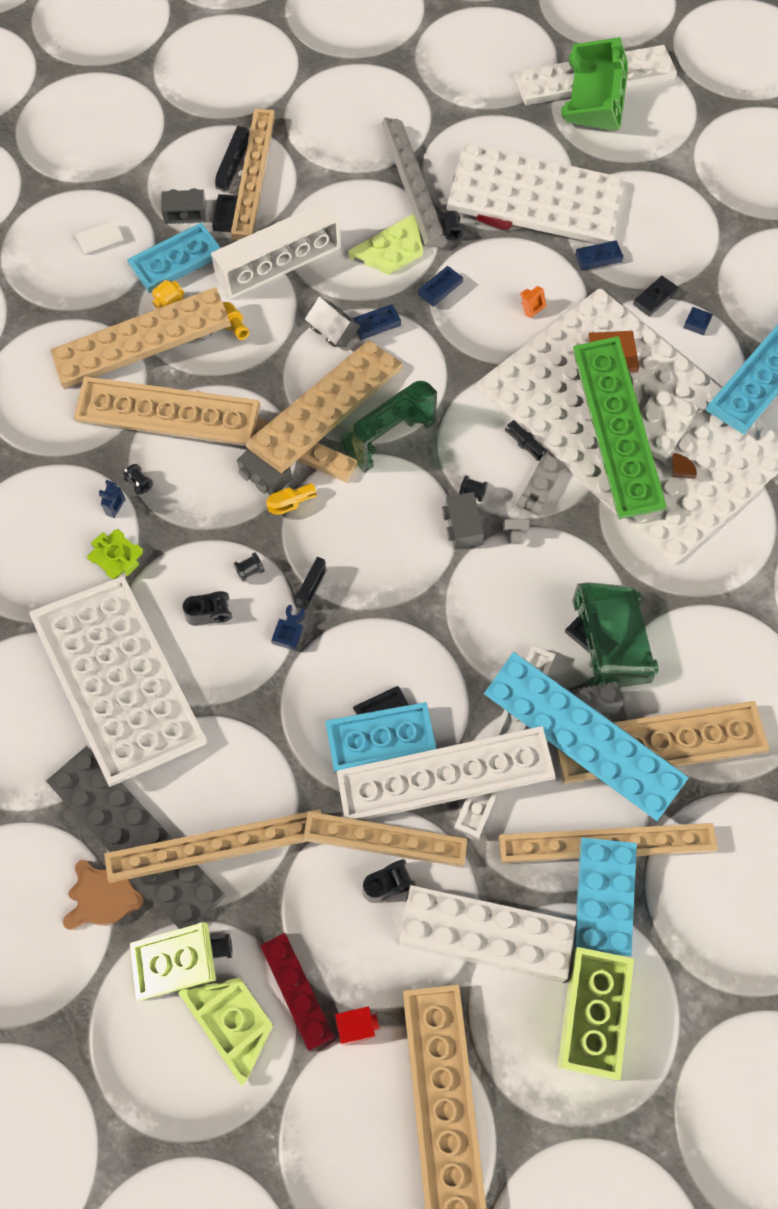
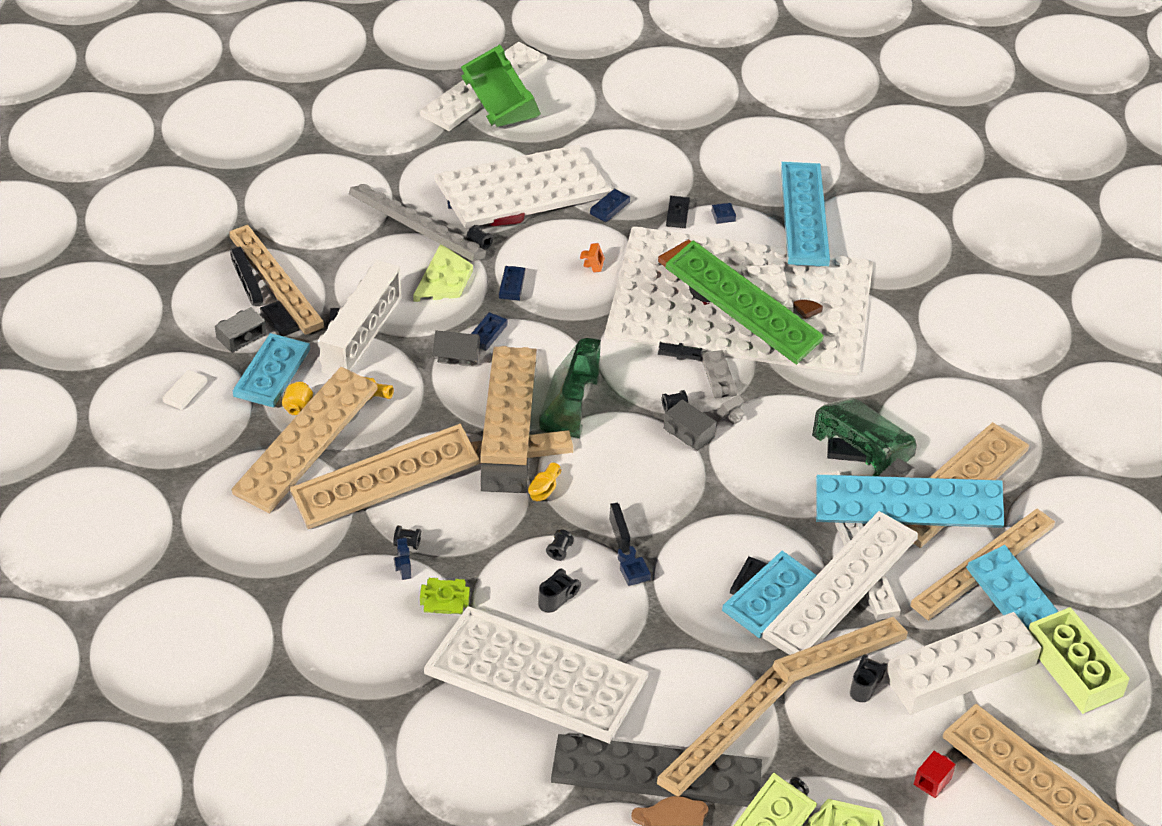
camera: 40 degrees left, 20 degrees down
dark red plate [260,933,335,1052] -> none

